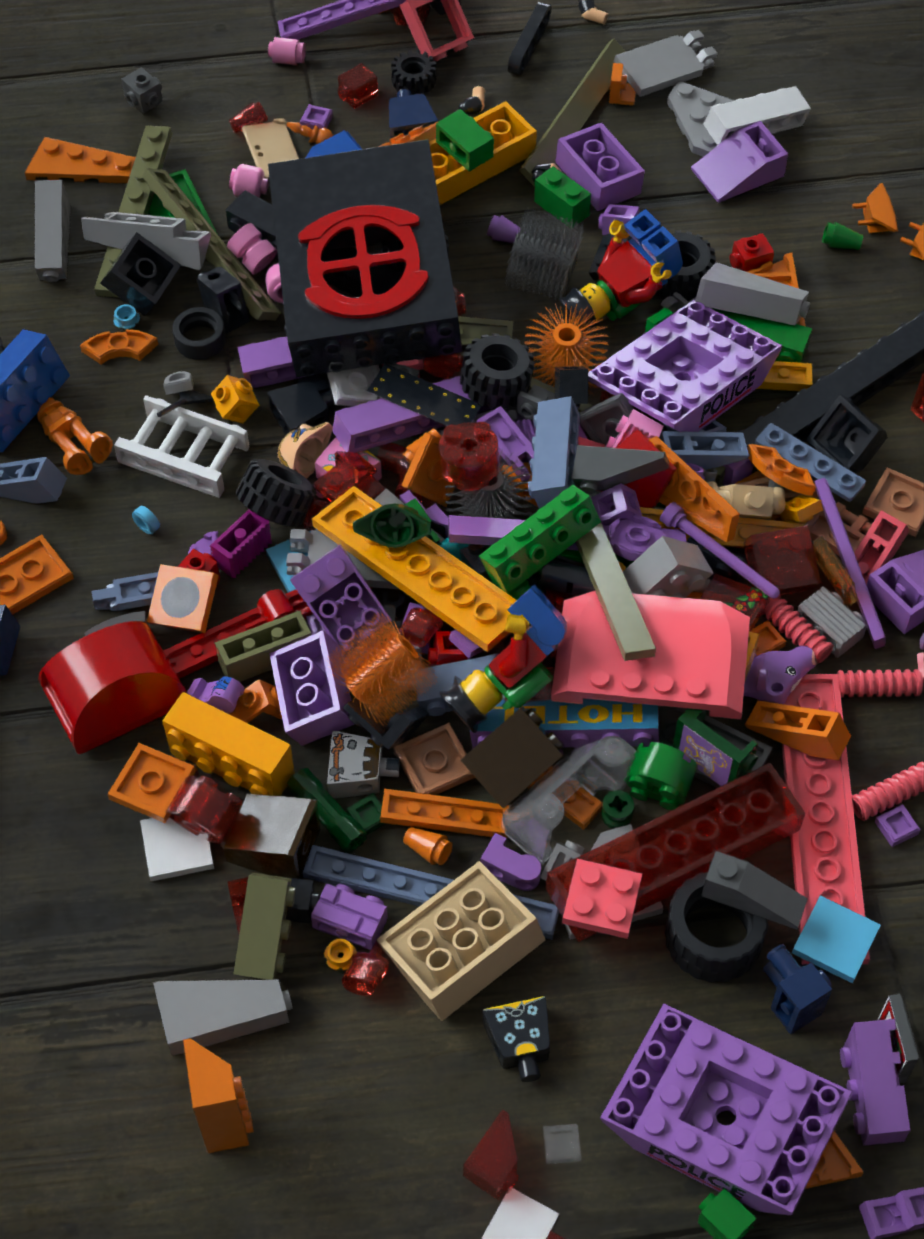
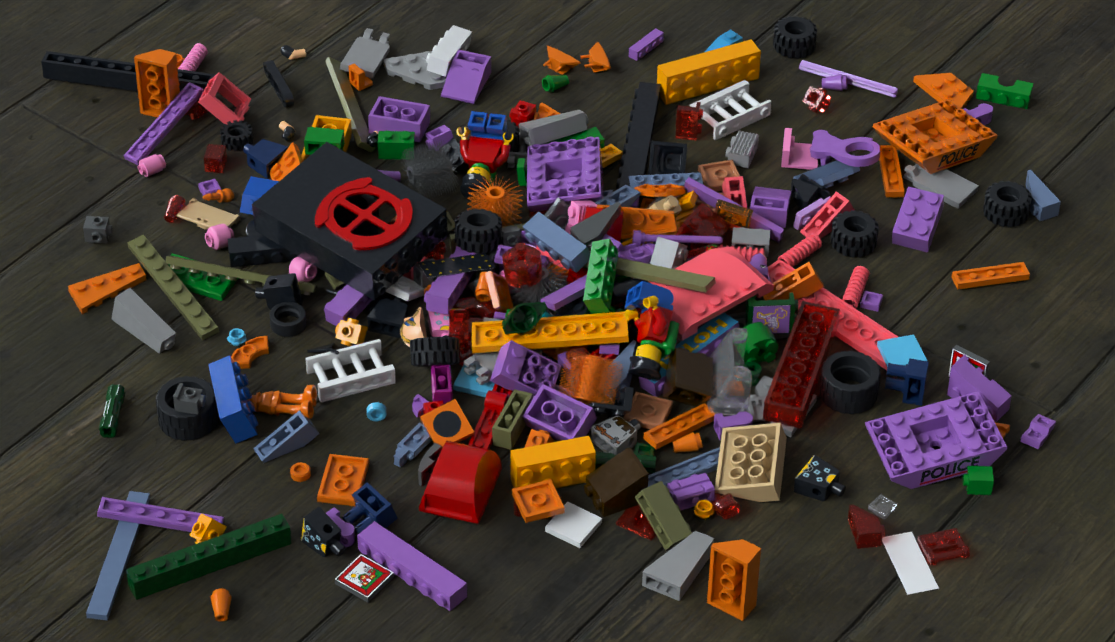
camera: 45 degrees left, 15 degrees down
light grey wedge [81,212,211,270] -> none
black brick [100,232,181,316] -> none
light grey tile [163,371,194,395] -> none
clear red brick [165,775,243,844] -> none
medium lavender leg [187,677,245,714] -> none
bright pink wheel [227,223,278,275] -> none
black brick [555,366,588,409] -> none
coral plate [562,859,642,939] -> none
dark grey slope [702,851,808,930] -> none

